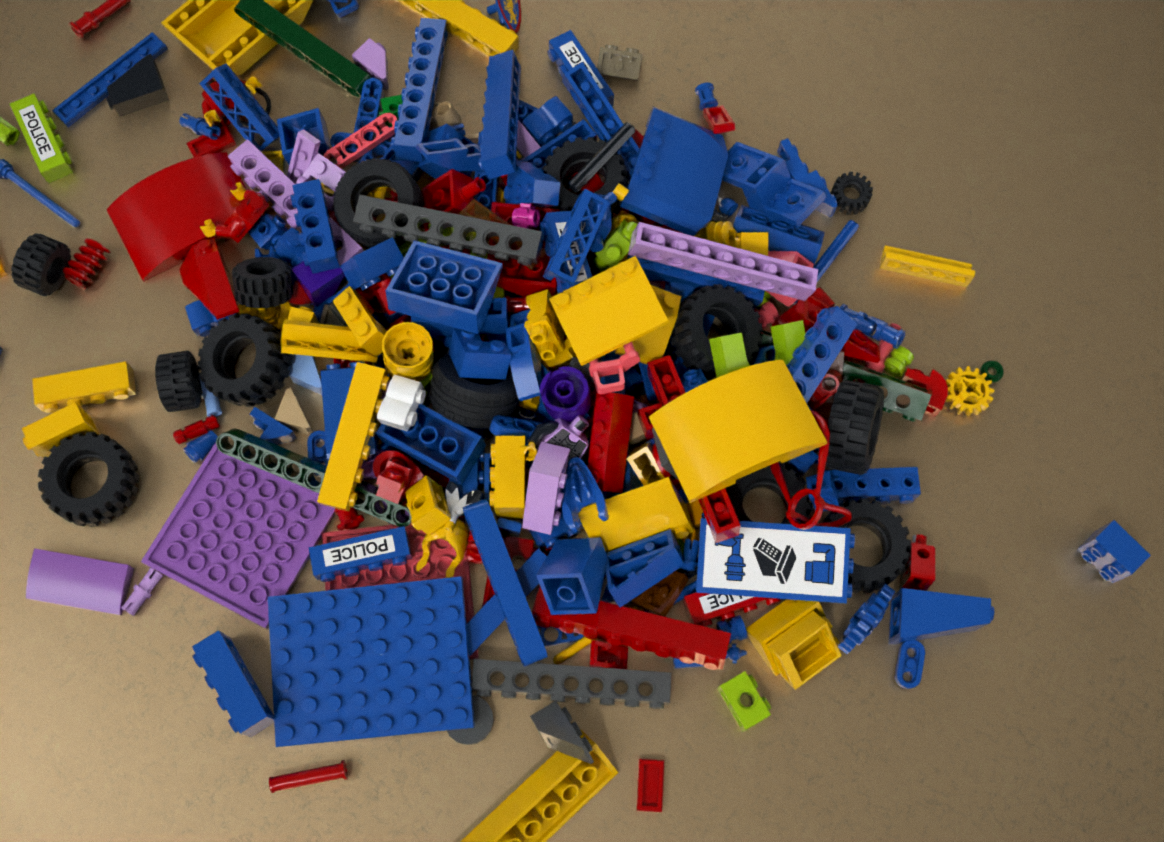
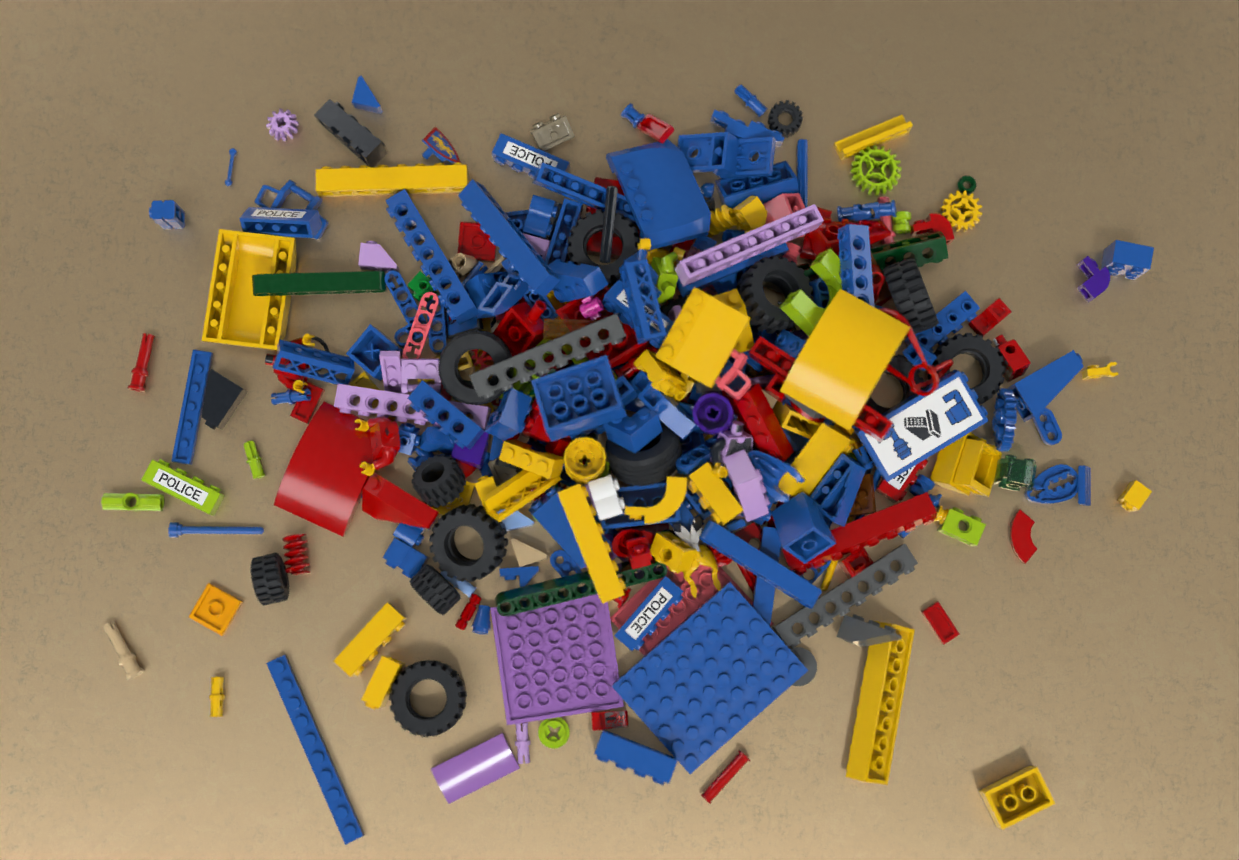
camera: 35 degrees left, 10 degrees up
none -> lime axle [244,441,265,479]
none -> blue brick [383,537,430,579]
none -> red tile [457,222,496,262]
none -> lime gear [538,717,570,748]
none -> red leg [591,710,629,730]
none -> yellow arch [625,477,688,524]
none -> blue axle [735,84,768,117]
none -> lime gear [850,145,902,196]
none -> yellow bush [934,505,948,525]
none -> red slope [968,298,1012,336]
none -> clear green brick [994,455,1037,491]
none -> red tile [1010,509,1038,564]
none -> blue piece [1024,464,1078,504]
none -> dark purple brick [1077,256,1110,303]
none -> blue tile [1078,466,1091,506]
none -> yellow plate [1081,362,1118,380]
none -> yellow brick [1117,480,1152,512]

